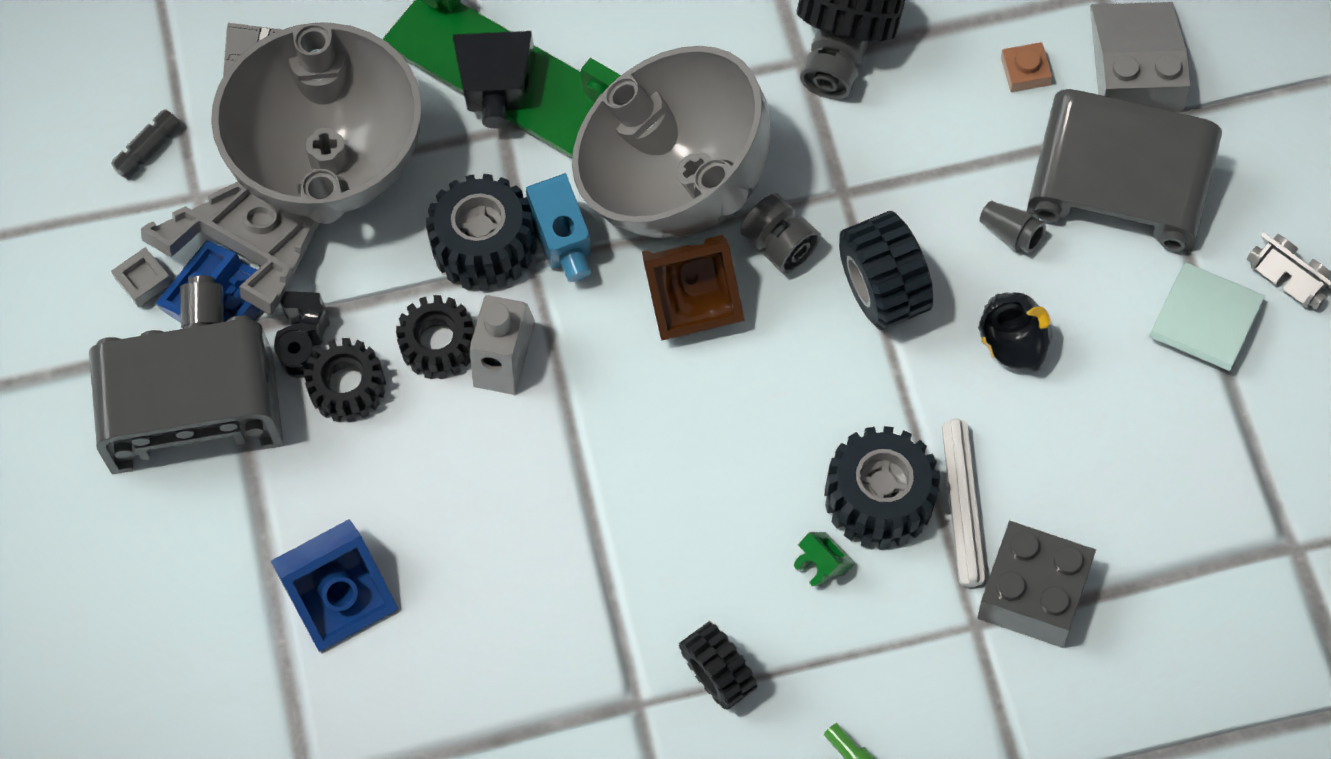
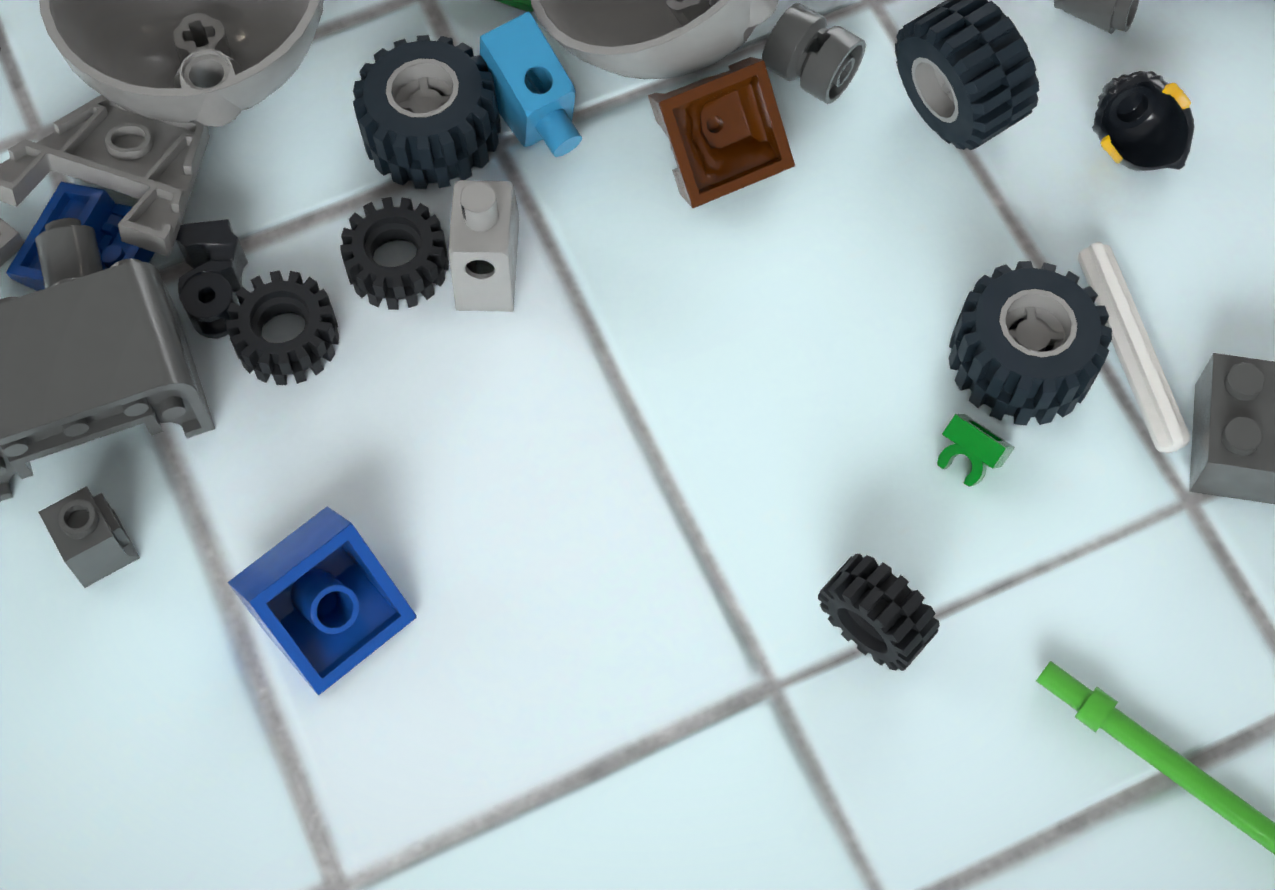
camera: 15 degrees left, 0 degrees up
none -> dark grey window [38,486,140,588]

